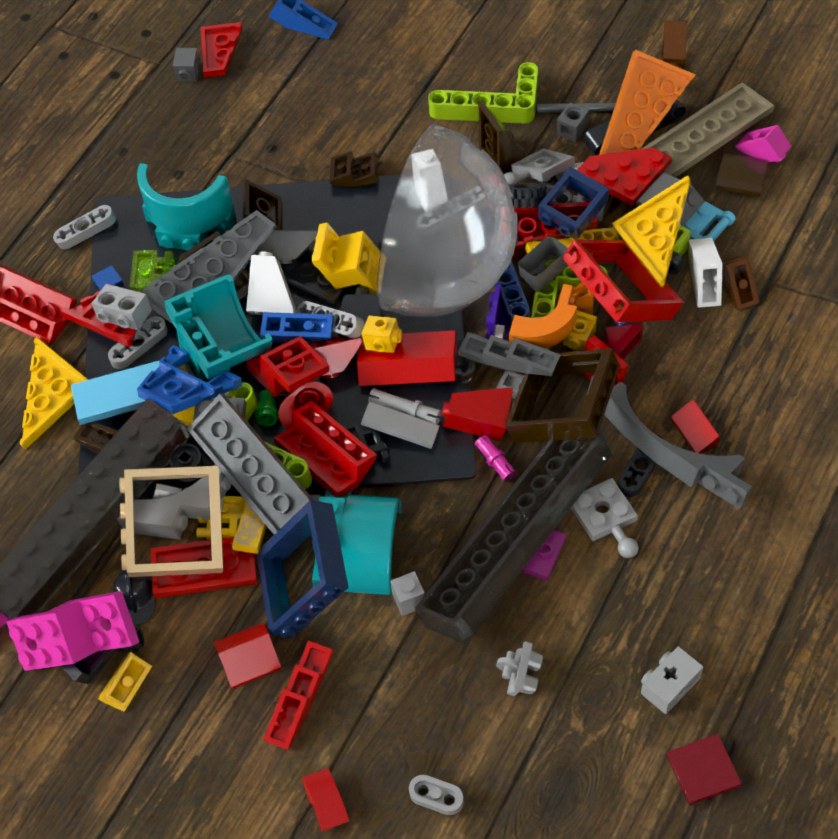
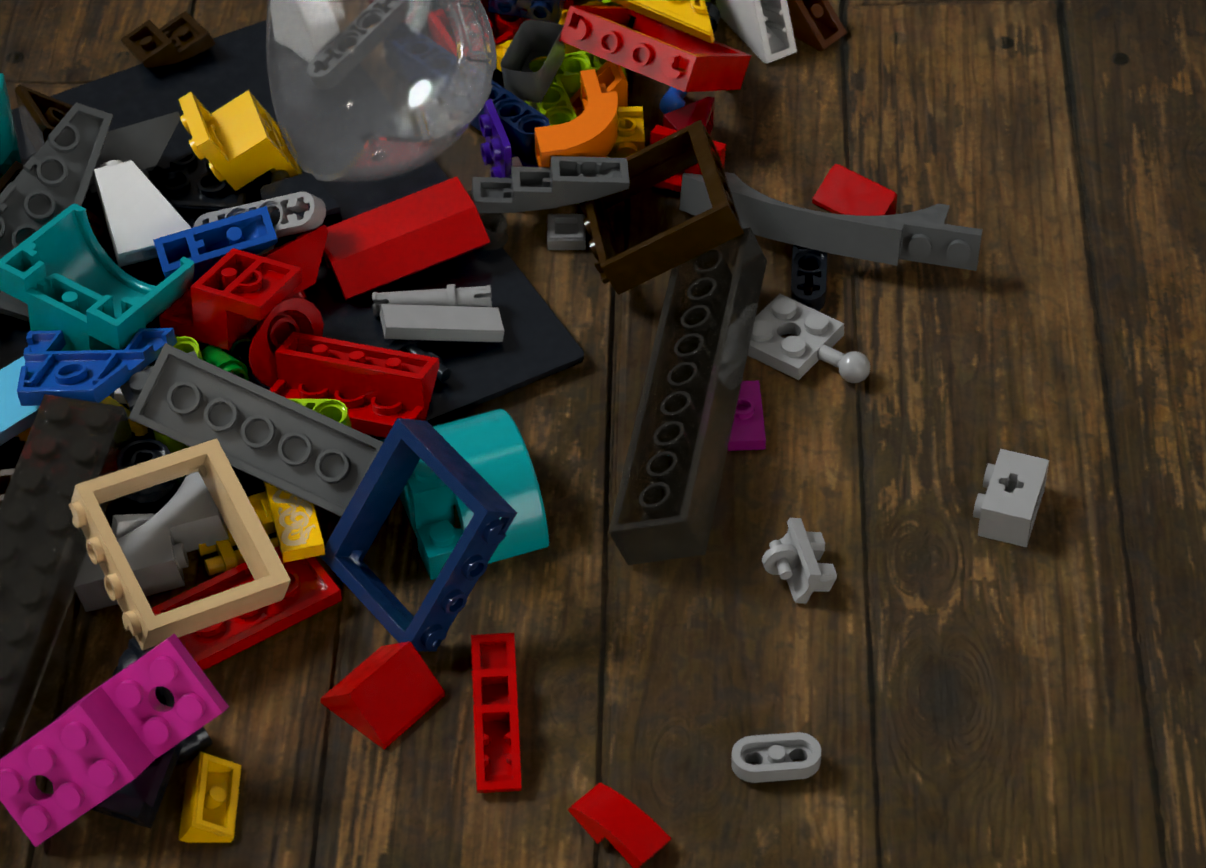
camera: 30 degrees left, 10 degrees down
yellow brick [361,316,402,353] -> none
light grey brick [390,571,426,616] -> none
red slope [441,387,513,441] -> none
dark pink pin [475,435,517,482] -> none
dark red tile [666,734,742,806] -> none

